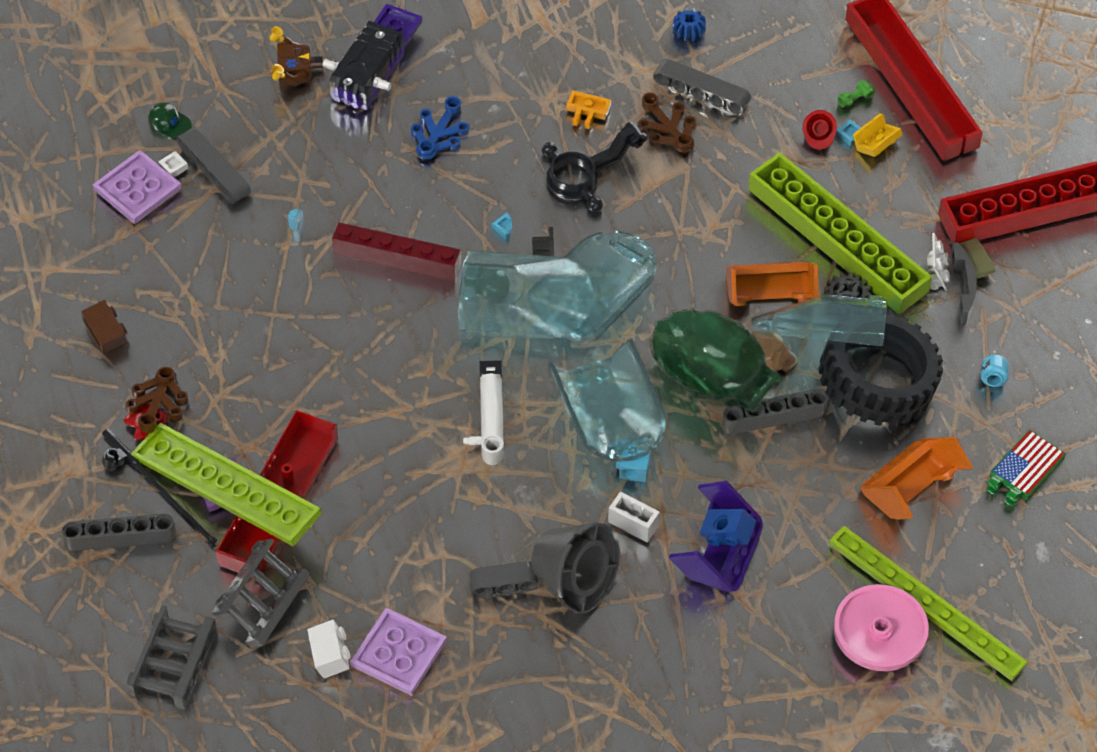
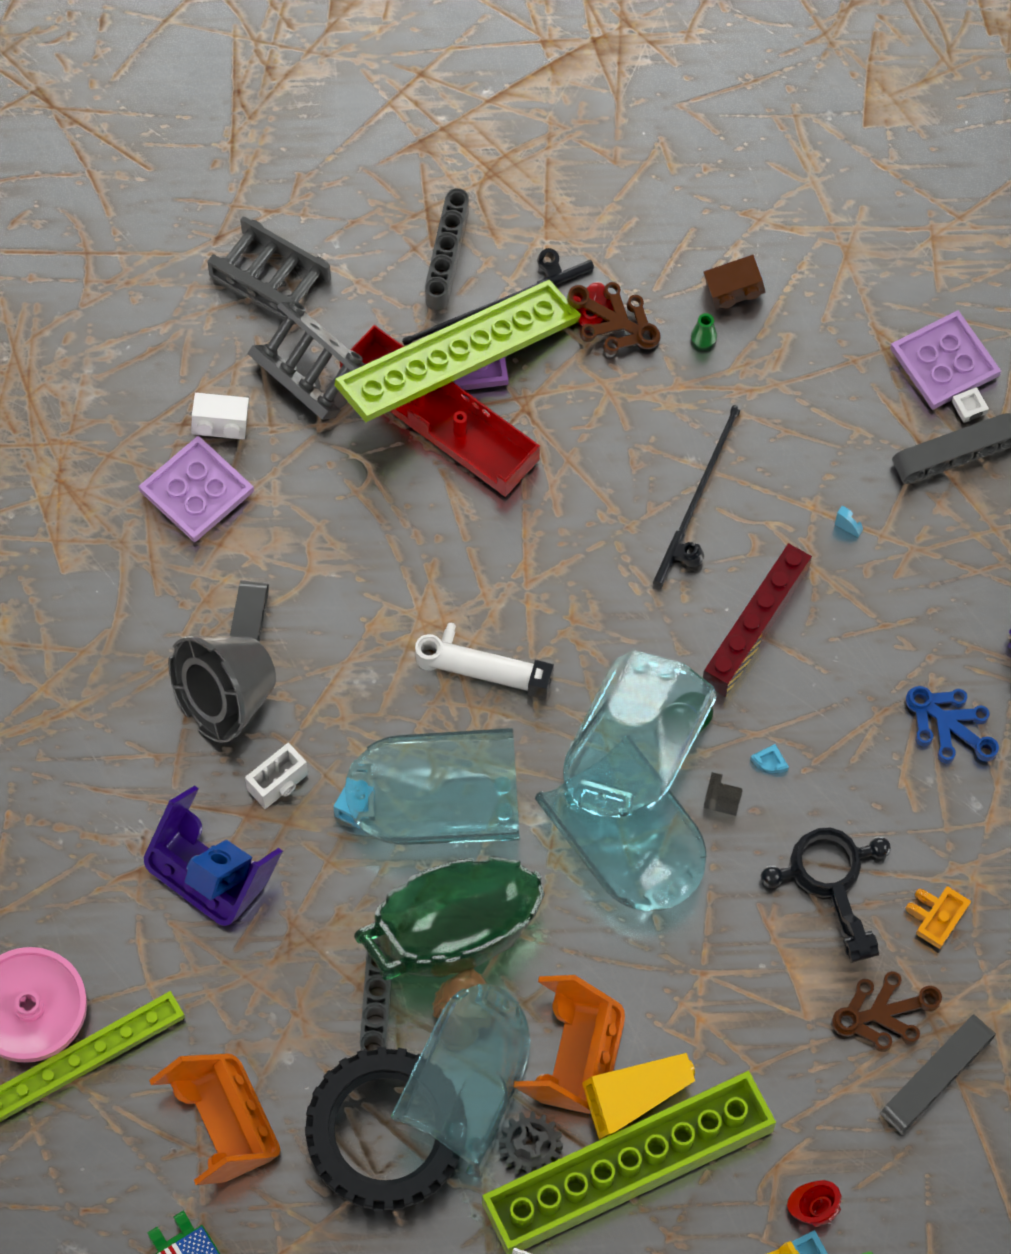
camera: 105 degrees right, 10 degrees up
none -> yellow slope [582,1053,695,1140]
none -> black piece [653,405,740,587]
none -> green cone [691,313,717,348]

